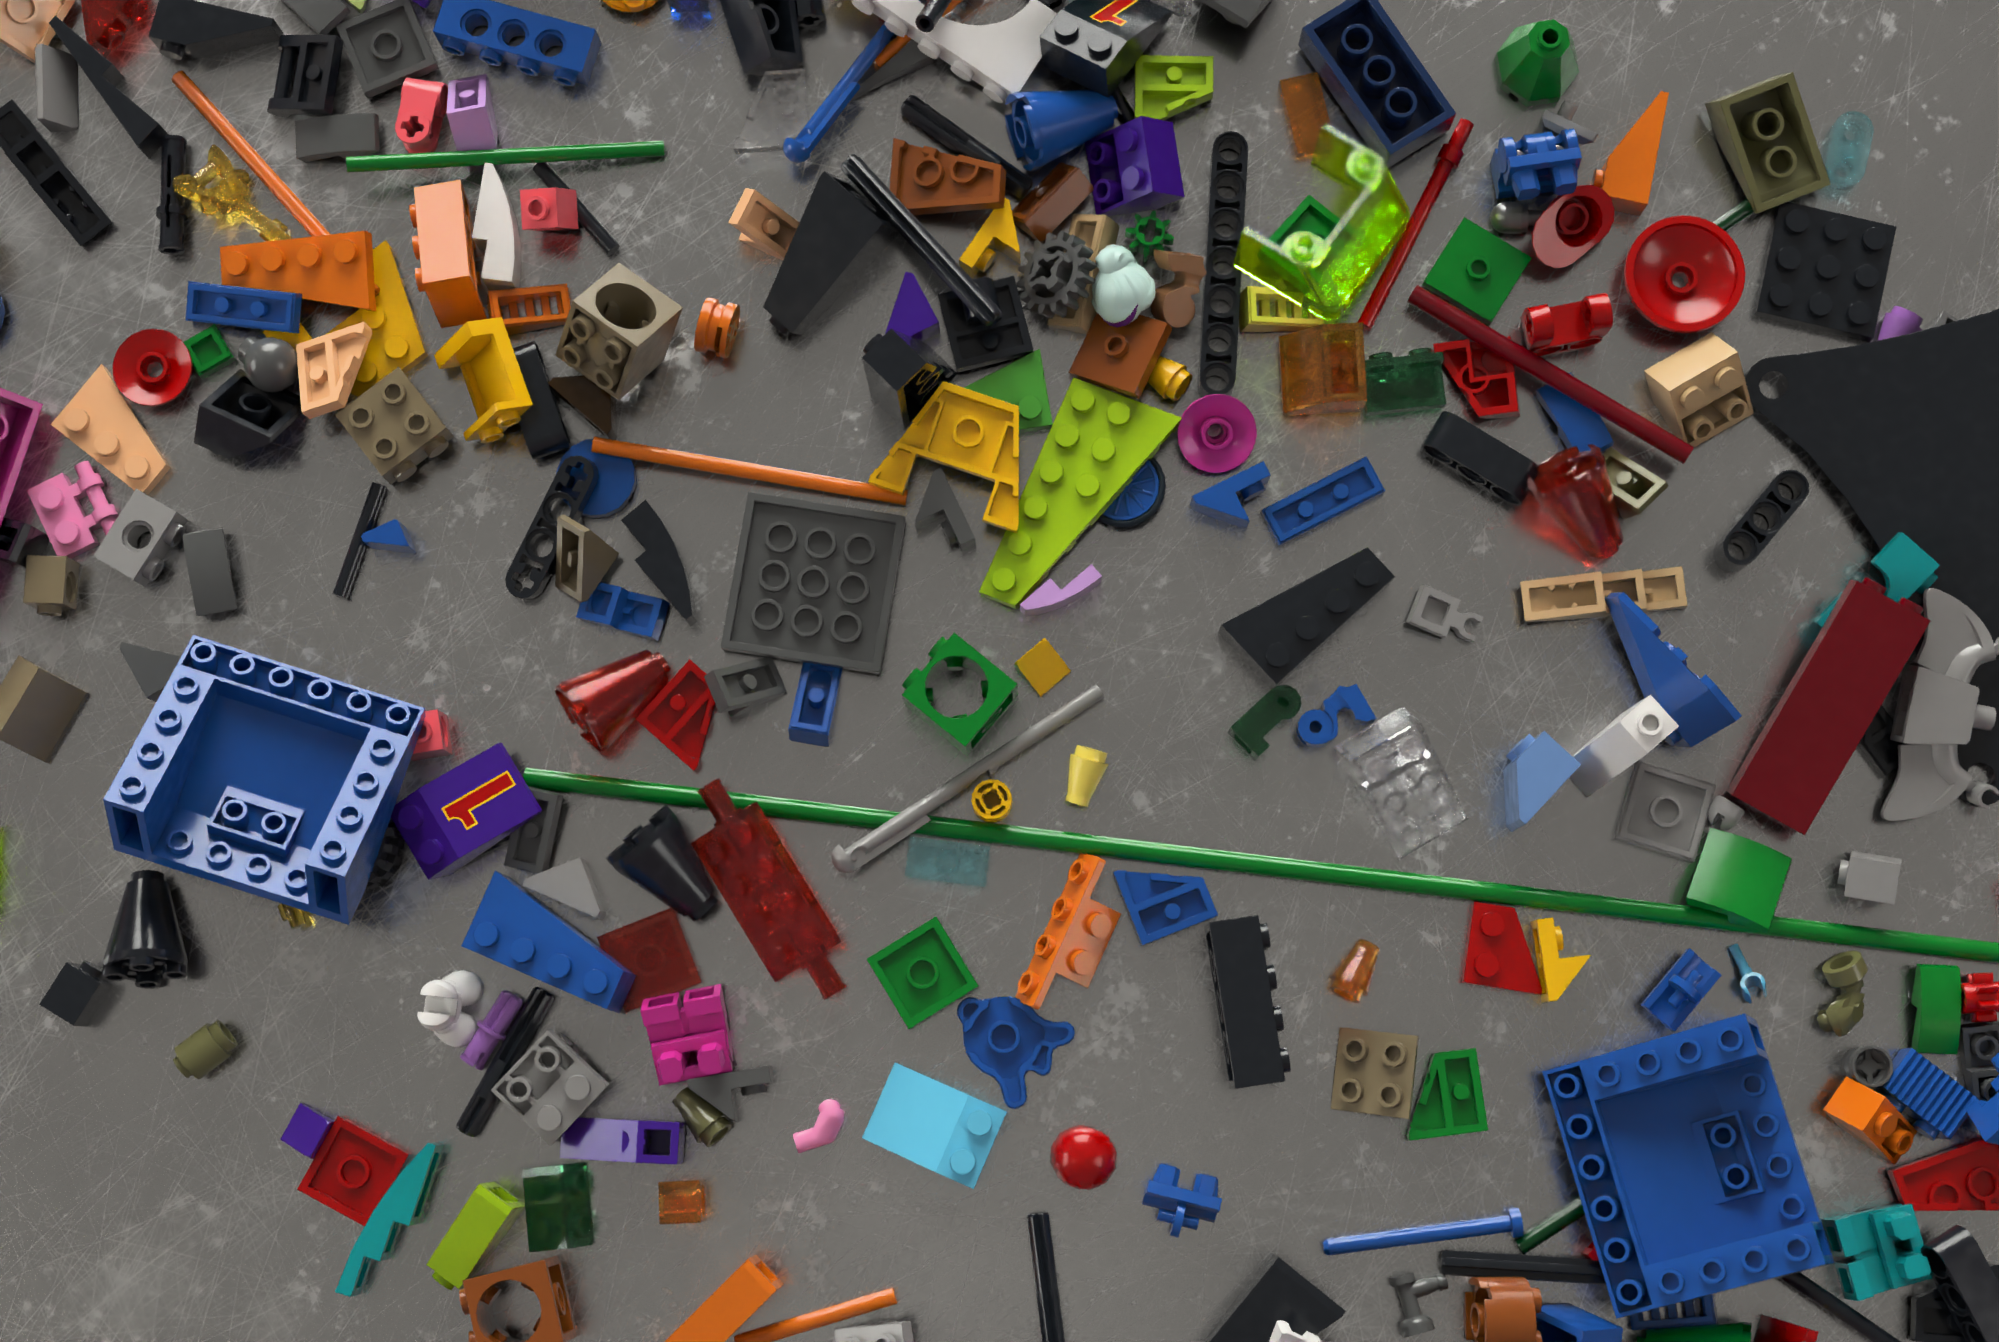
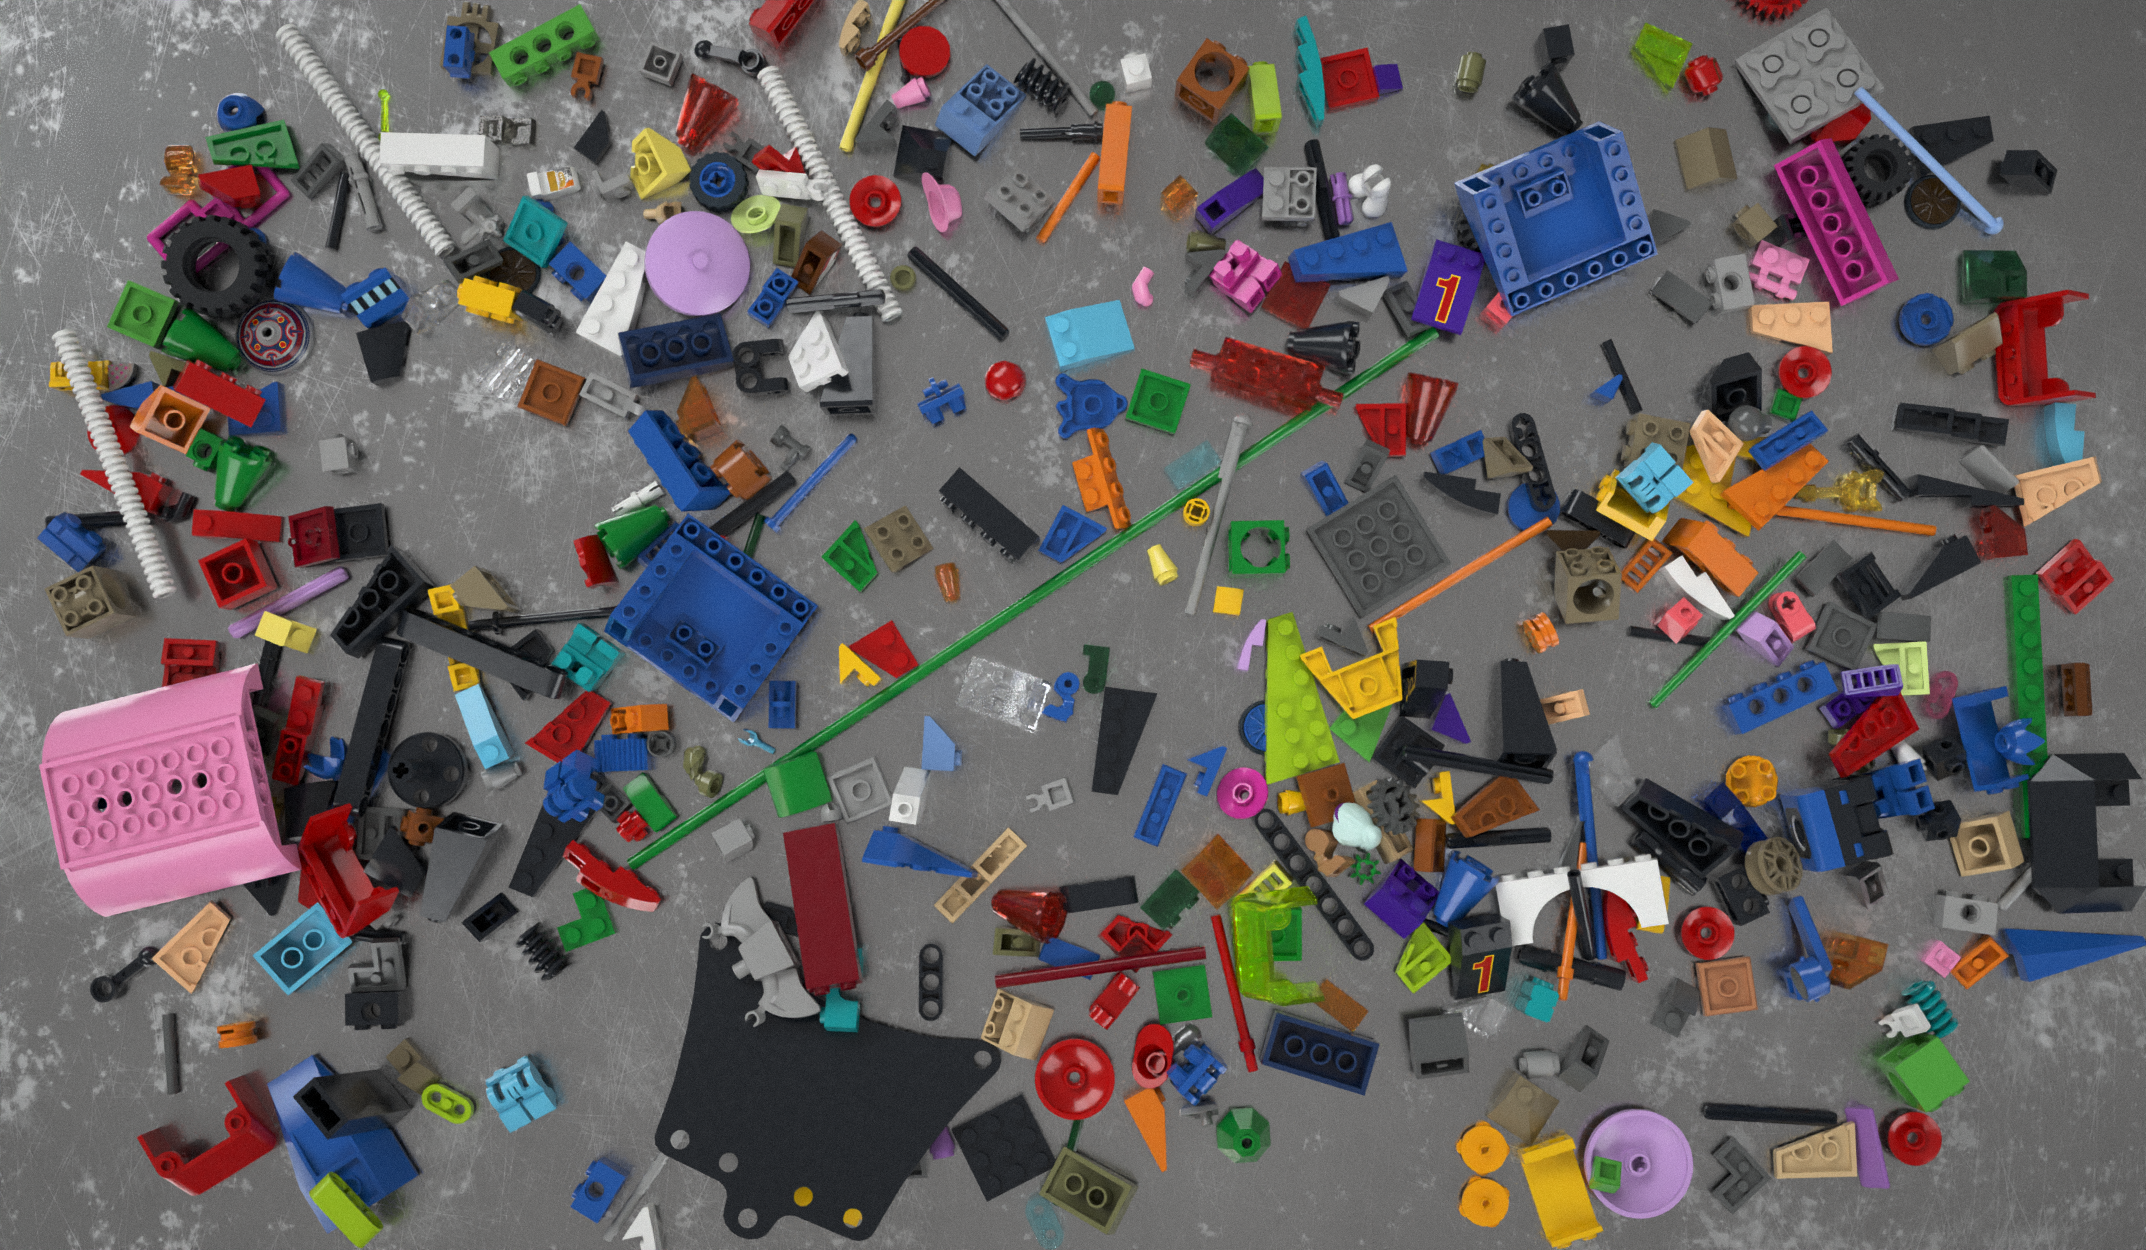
camera: 140 degrees right, 5 degrees up
none -> medium azure hips [1615,442,1694,513]

